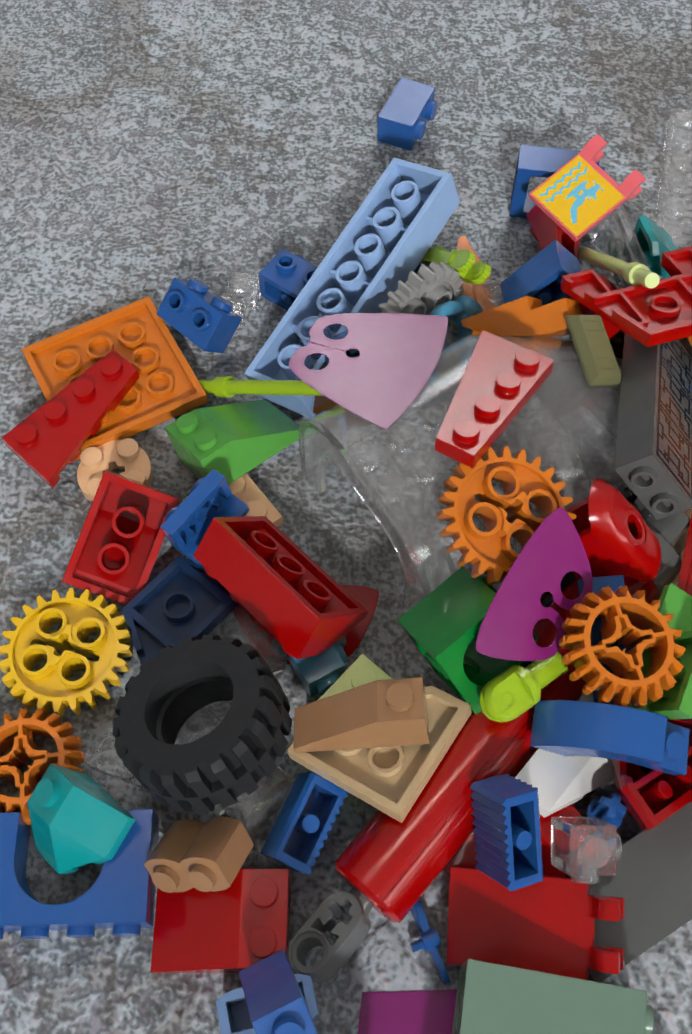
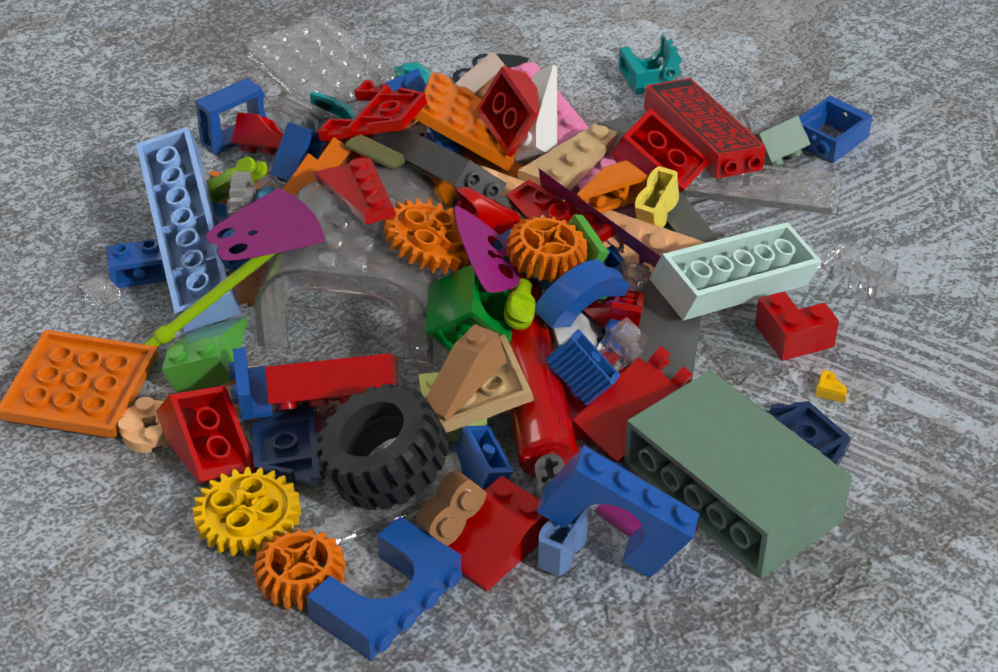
camera: 50 degrees left, 20 degrees down
red wing [2,349,140,489] -> none
teal slope [27,763,136,875] -> none
blue brick [156,277,242,353] -> none
brick [377,77,438,151] -> none
flag [529,134,646,242] -> none
yellowish green bar [578,244,660,288] -> none

